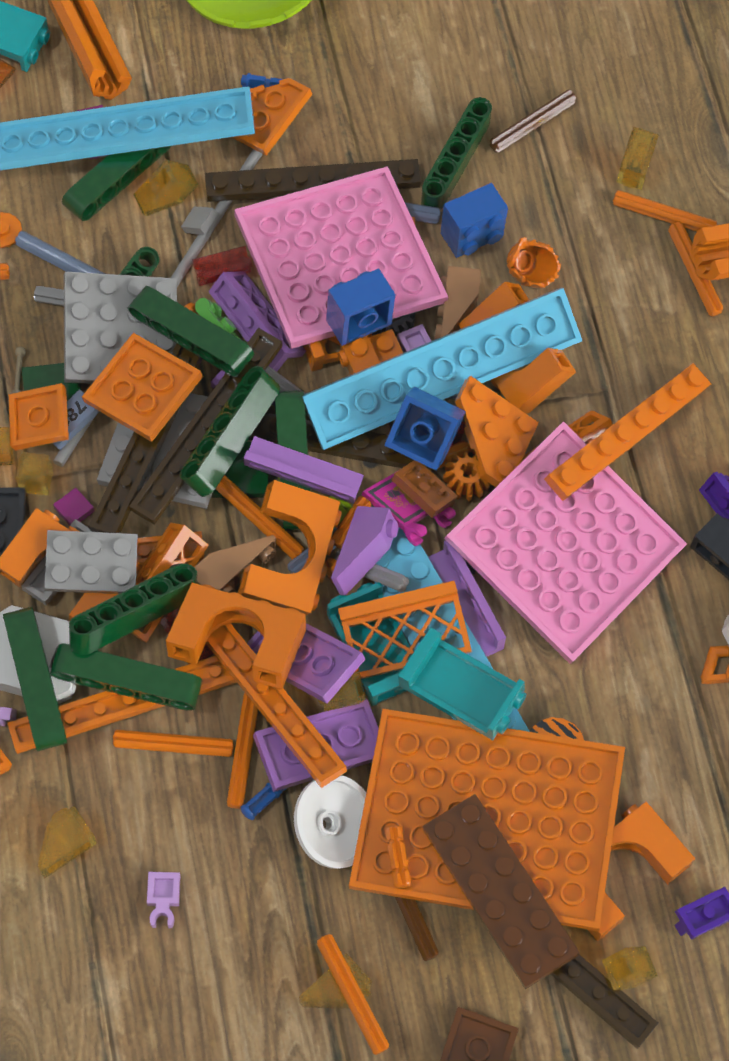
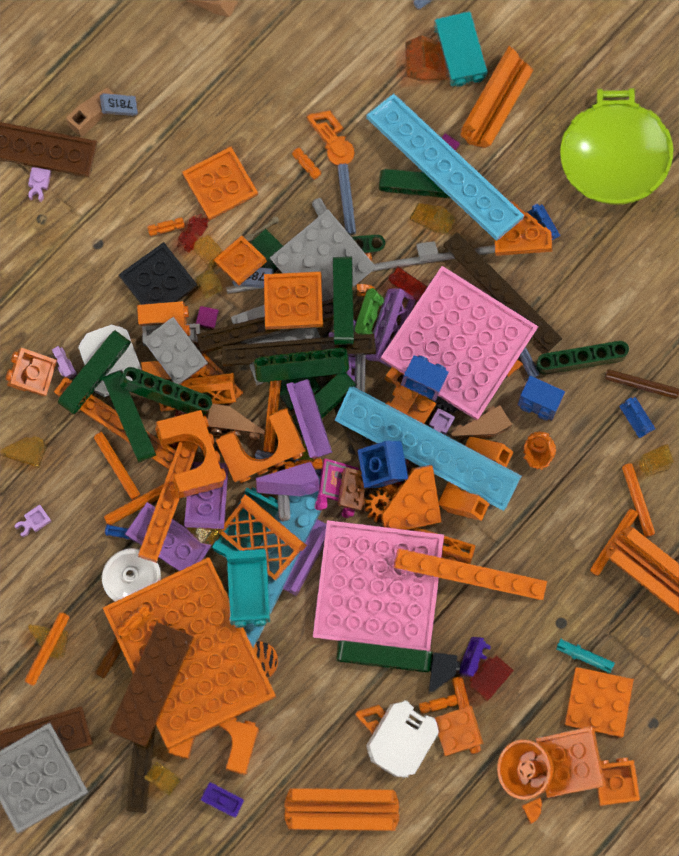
camera: 55 degrees right, 10 degrees up
none -> dark green beam [336,640,433,673]
none -> blue hinge [619,397,655,438]

